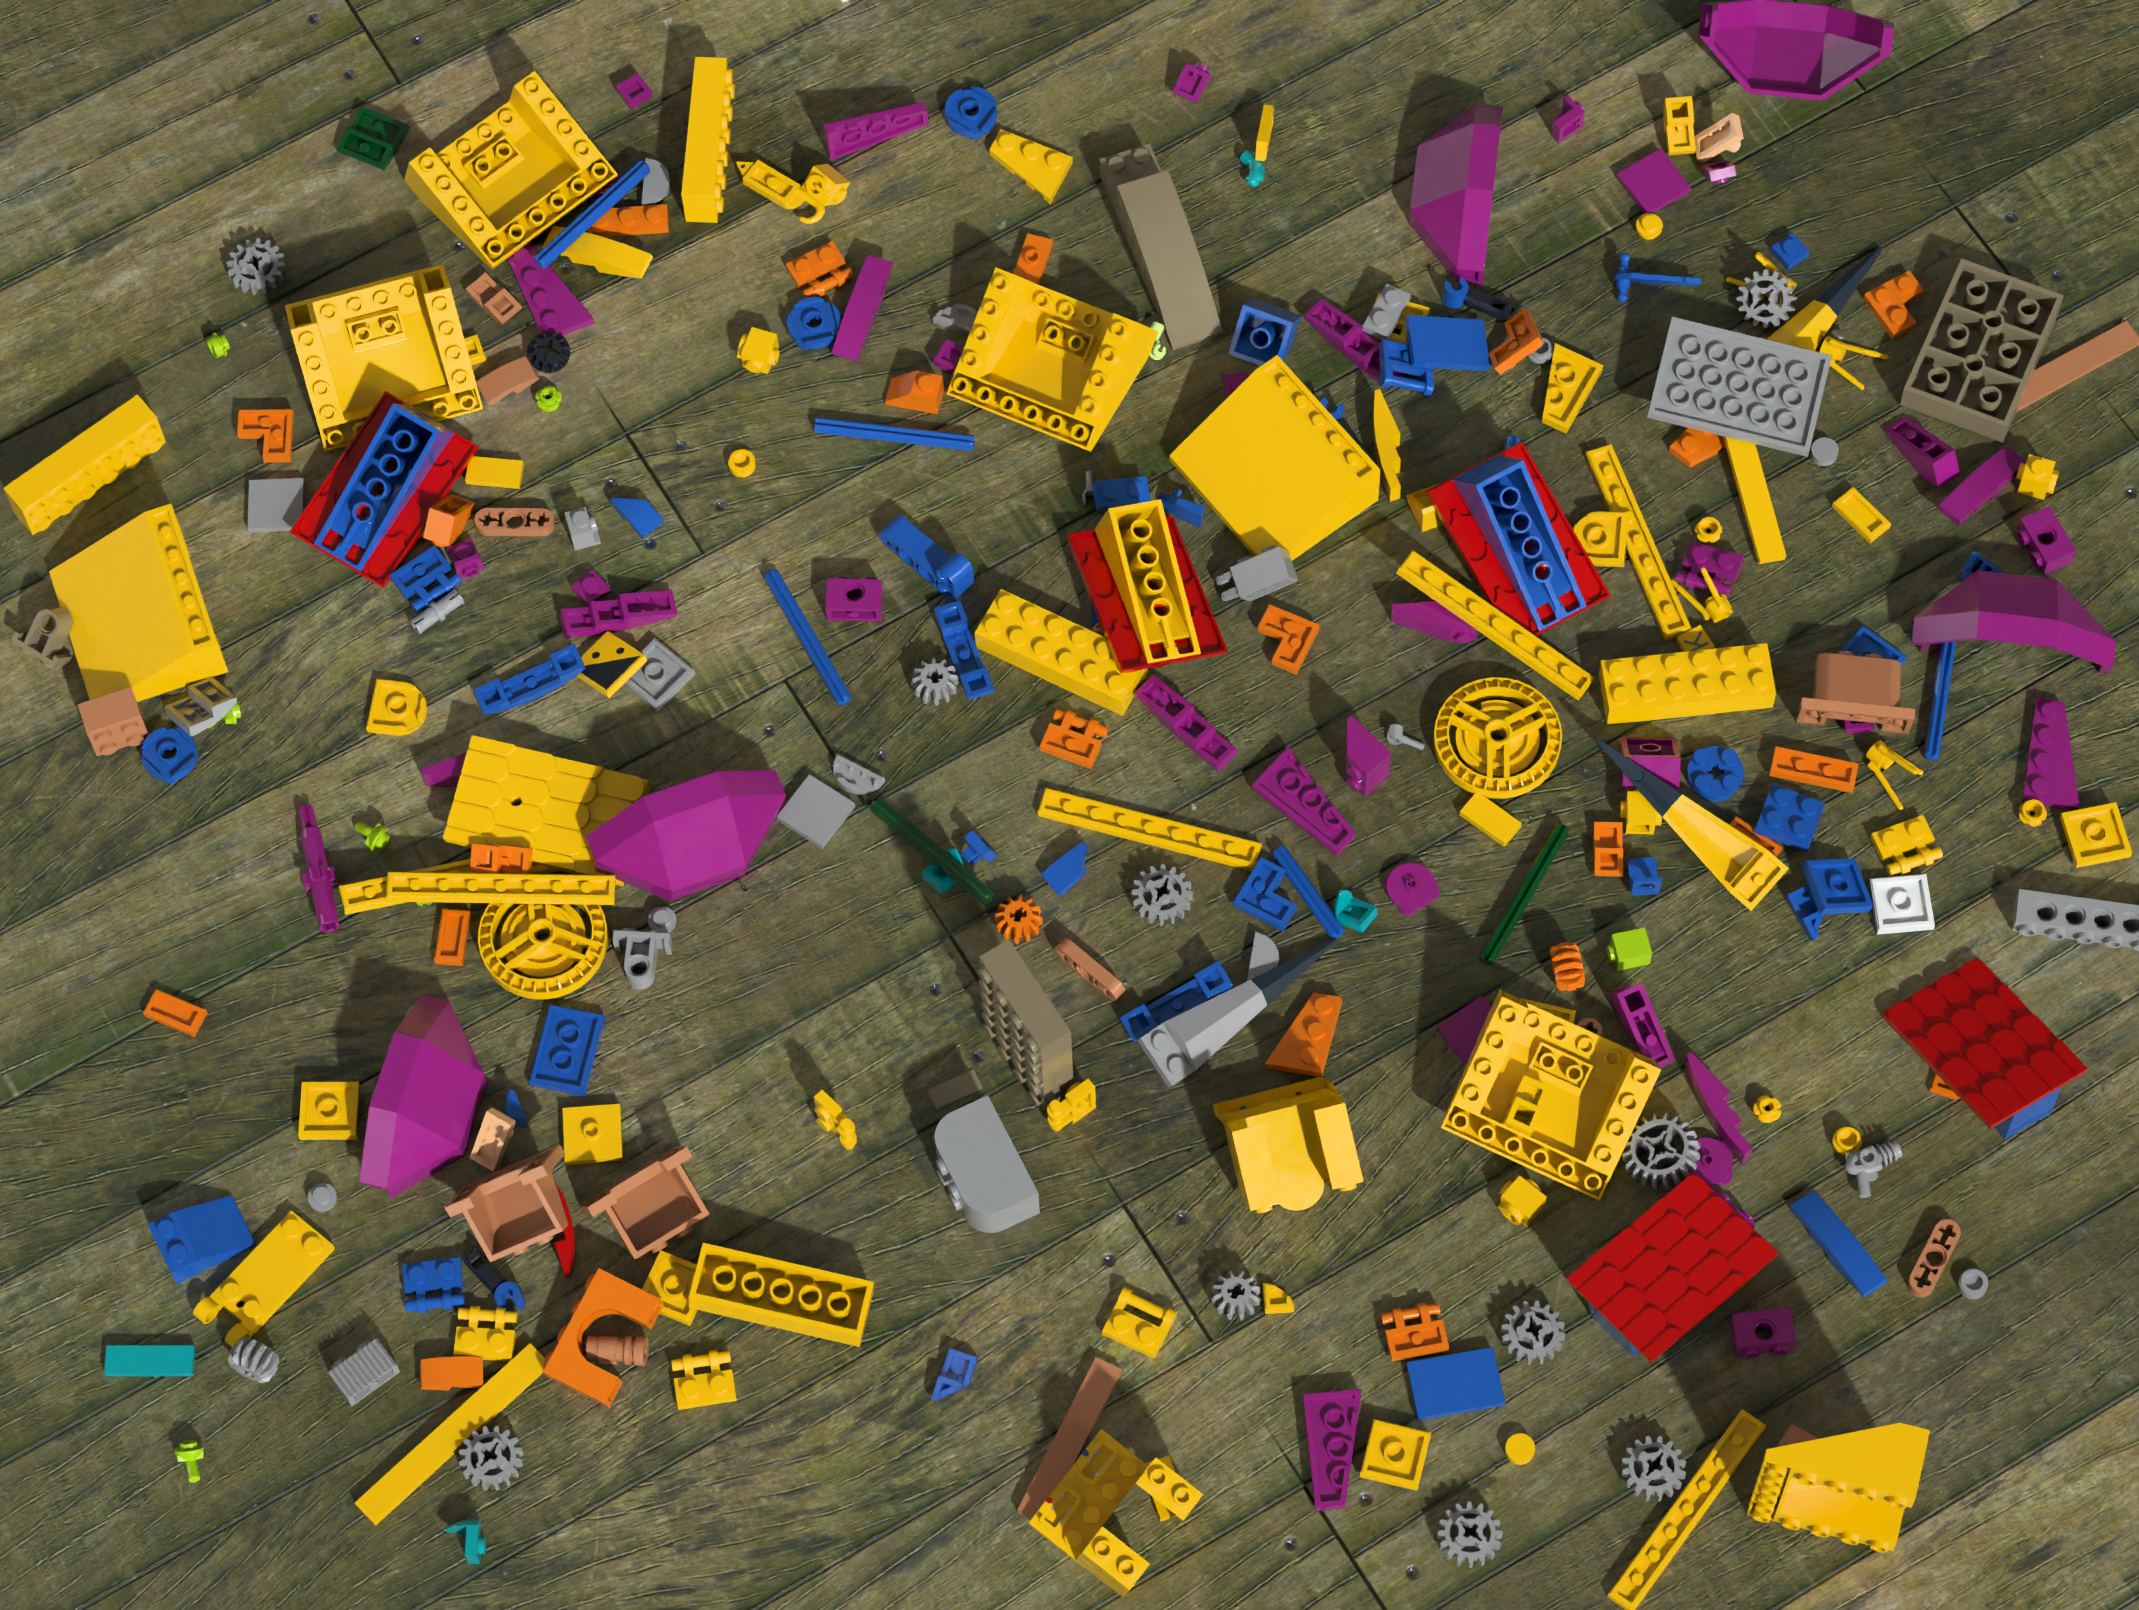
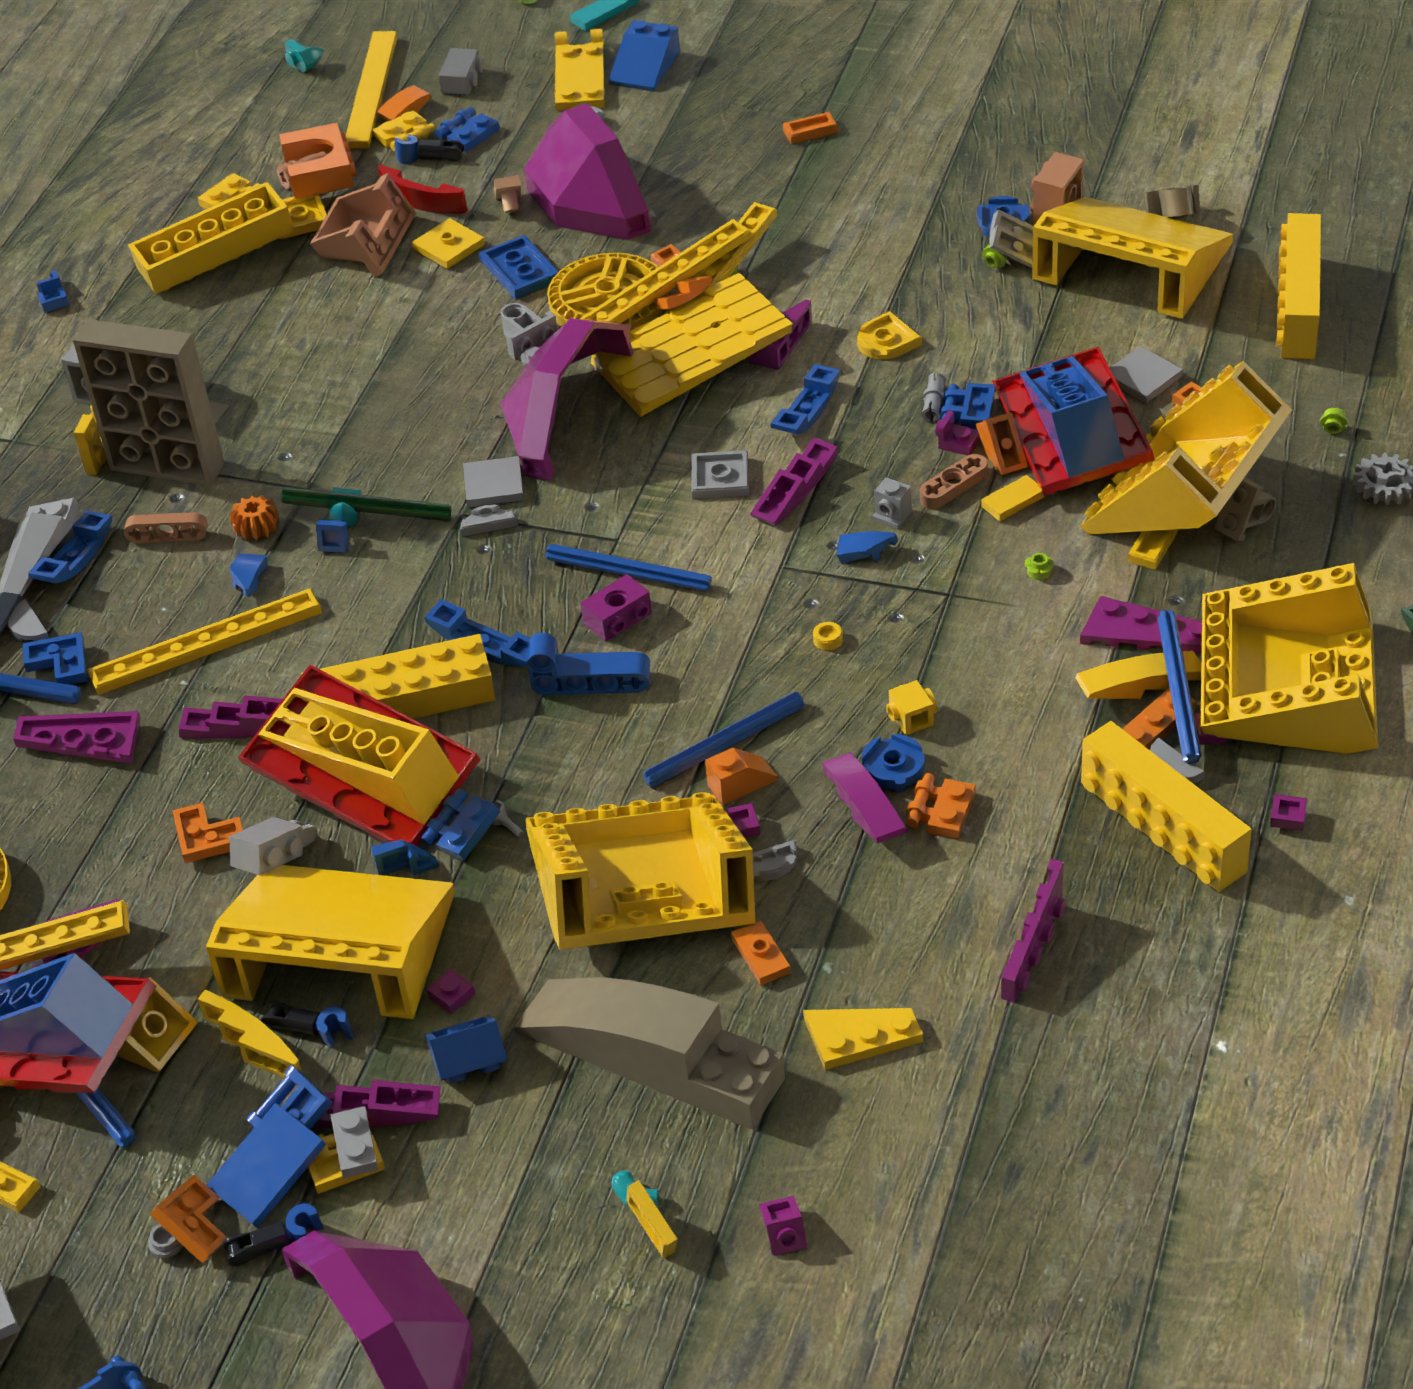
camera: 140 degrees right, 20 degrees down
light grey gear [228,1338,280,1383] -> none
magenta piece [298,804,340,932] -> none
yellow plate [298,1082,361,1140] -> none
lime plate [355,821,390,851] -> none
nougat windscreen [445,1144,568,1262] -> none
light grey gear [459,1426,524,1491] -> none
nougat slope [465,272,522,325] -> none
nougat slope [476,356,539,406] -> none
blue slope [505,1090,529,1128] -> none
black gear [527,330,570,373] -> none
magenta plate [571,569,611,607] -> none
yellow tile [576,631,647,698] -> none
yellow plate [736,160,825,224] -> none
yellow brick [802,164,851,206] -> none
yellow plate [814,1090,857,1150] -> none
light grey gear [911,657,959,706] -> none
blue plate [945,87,998,140] -> none
orange plate [1039,709,1109,769] -> none
light grey gear [1131,864,1193,926] -> none
yellowish green arm [1149,322,1166,360] -> none
magenta slope [1345,716,1391,797] -> none
light grey hand [1387,724,1425,751] -> none
yellow wing [1542,343,1604,434] -> none

